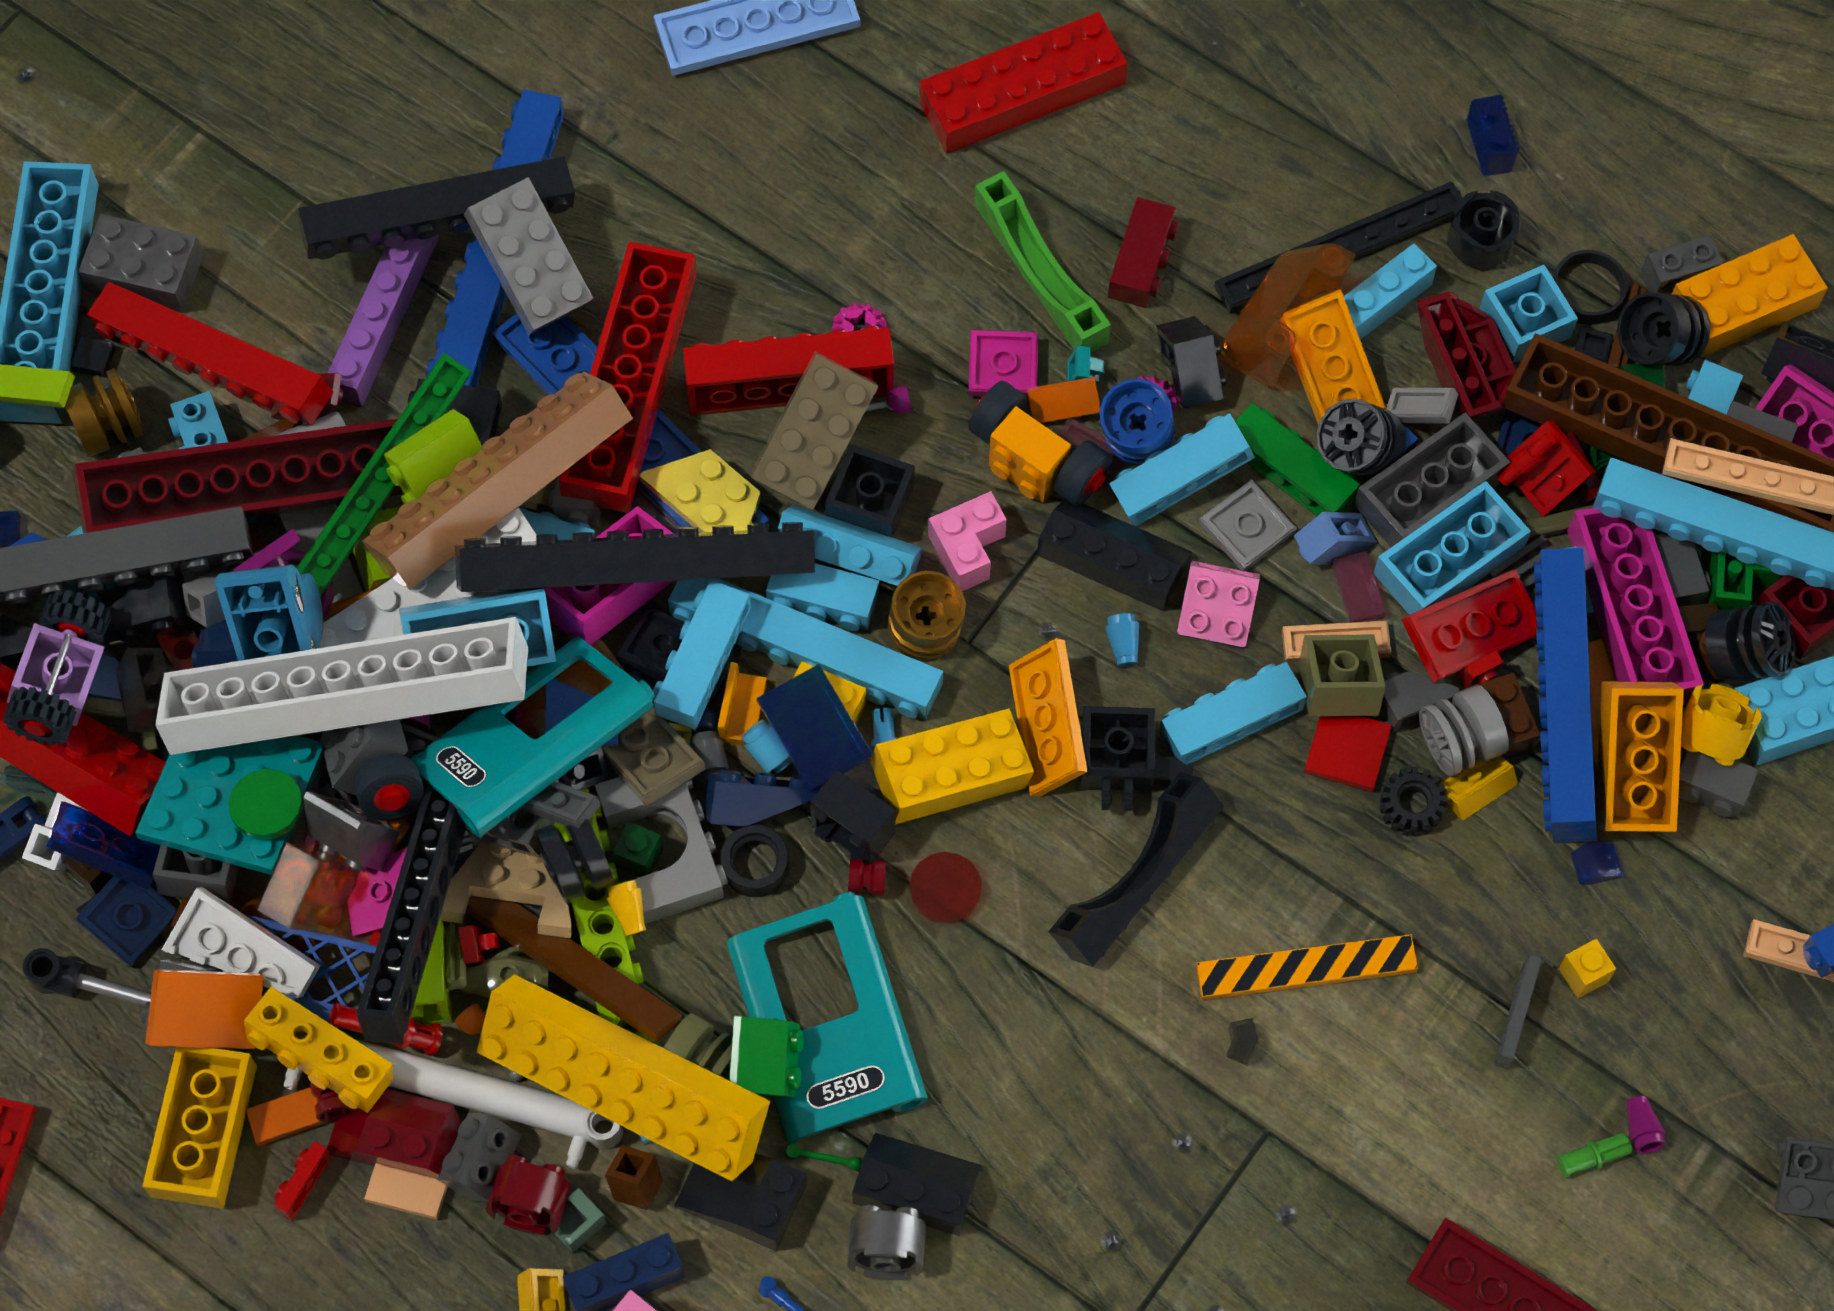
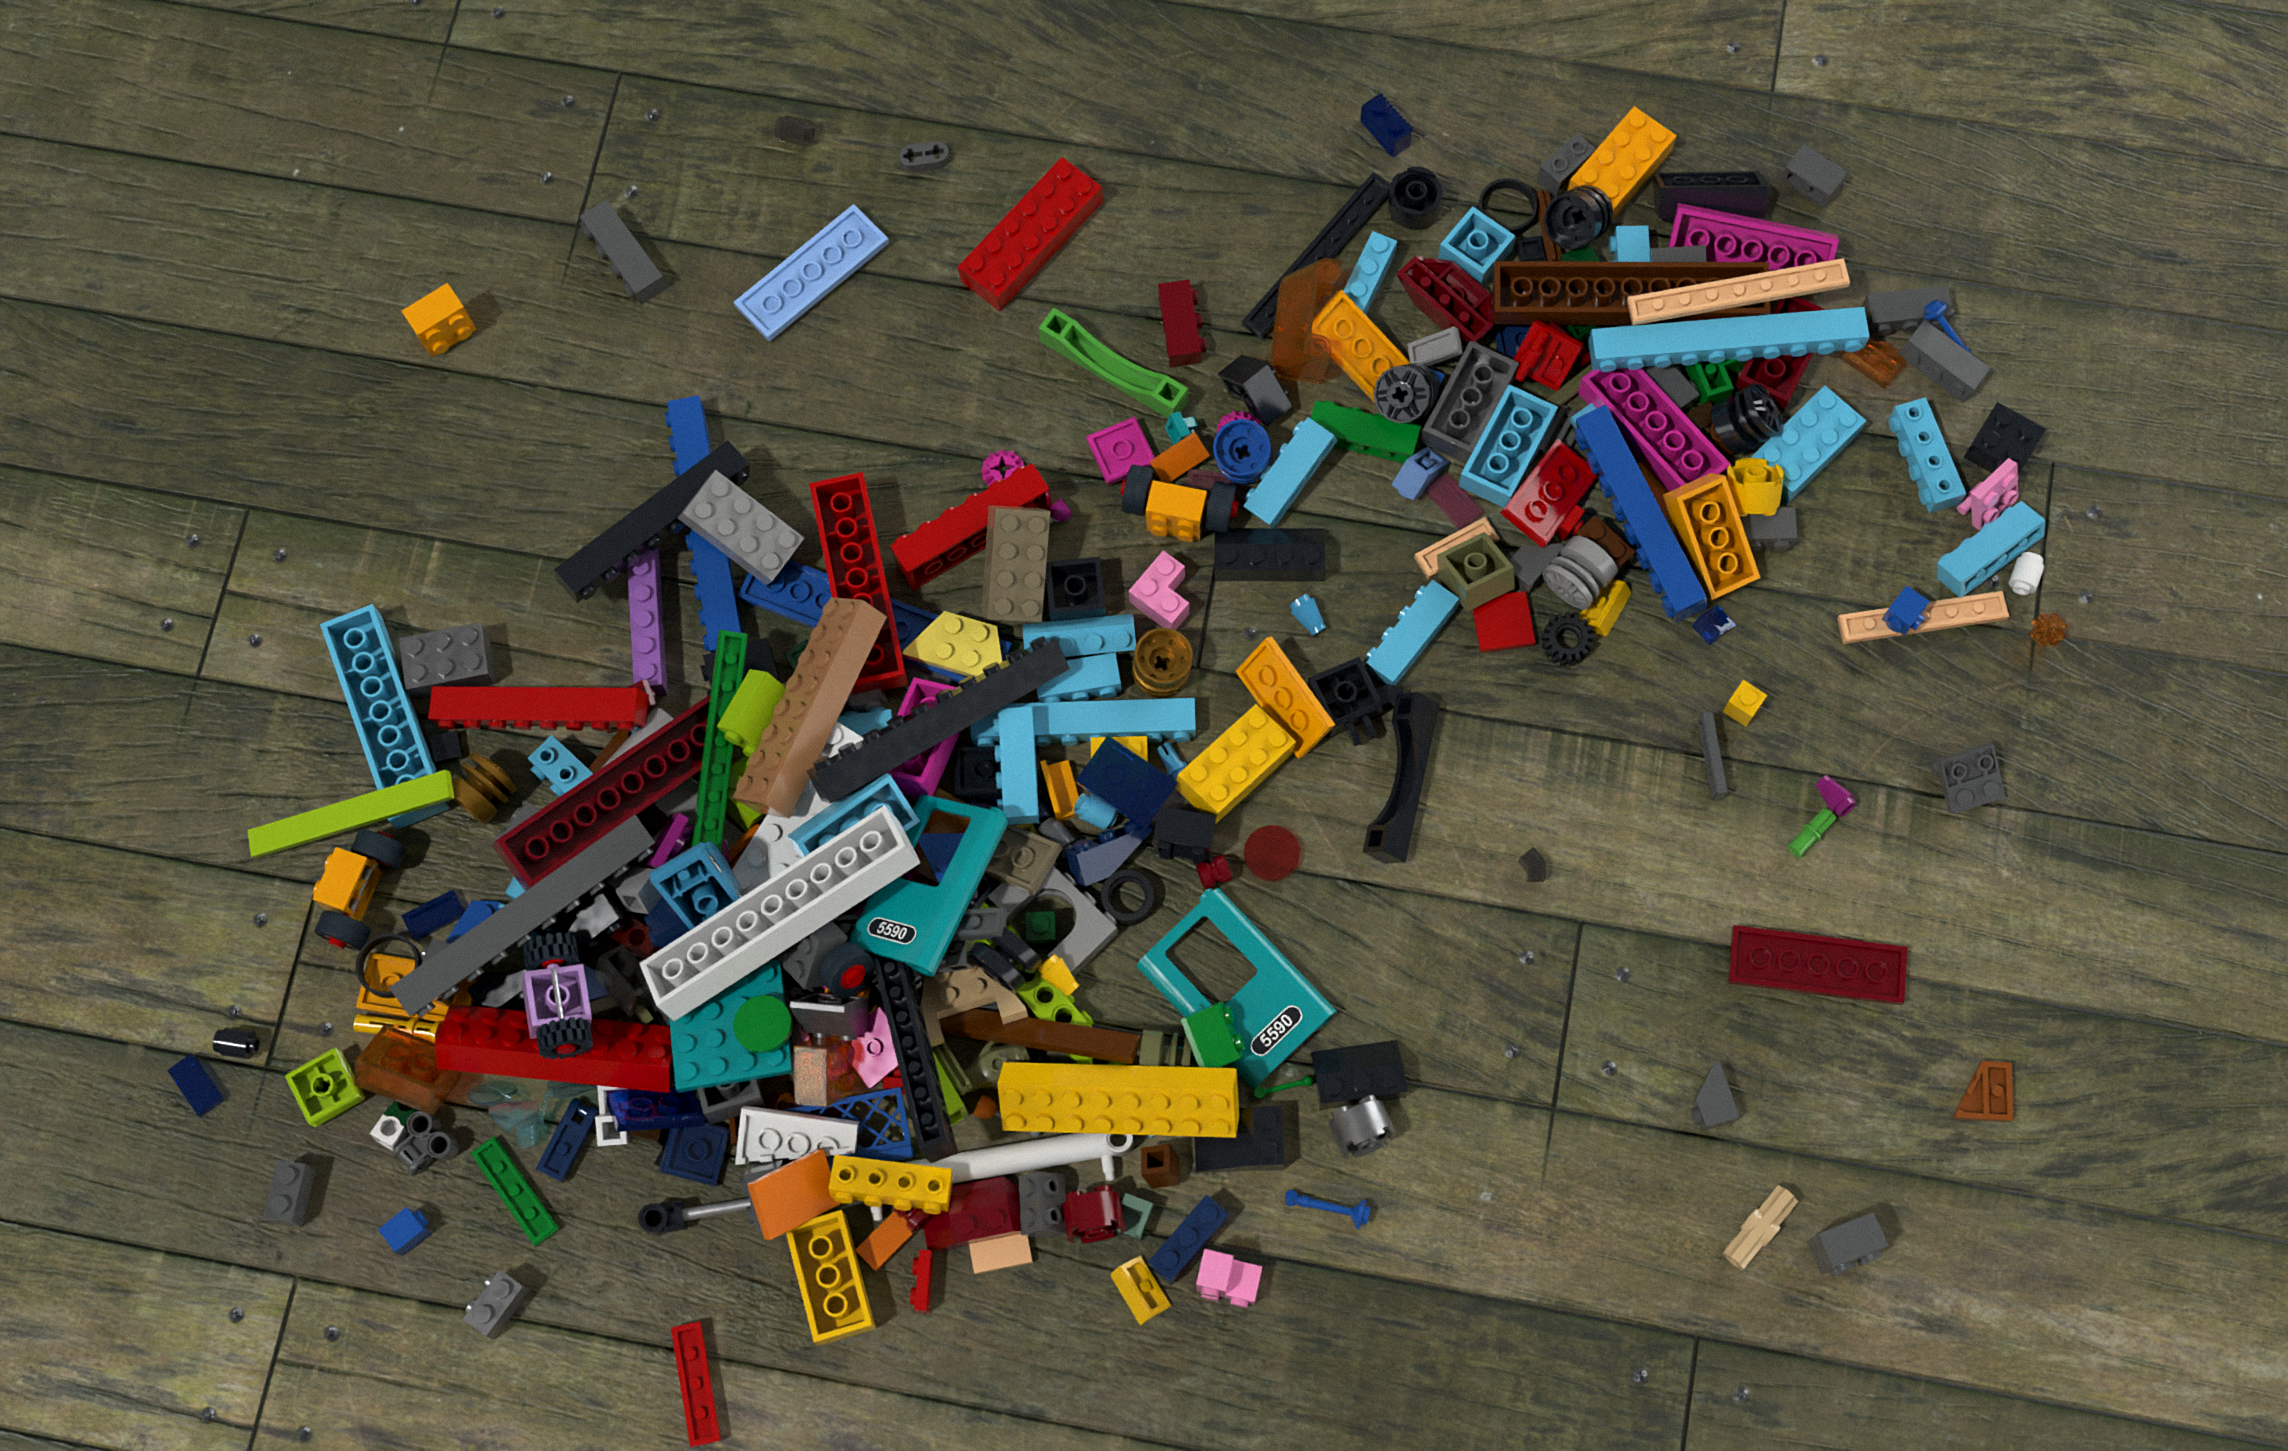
camera: 20 degrees left, 5 degrees up
red pin [329,1003,443,1056] -> none
red tile [458,925,500,965] -> none
bright pink bracket [1177,561,1260,647] -> none
tile [1195,934,1418,1001] -> none
light grey tile [1198,480,1297,571] -> none

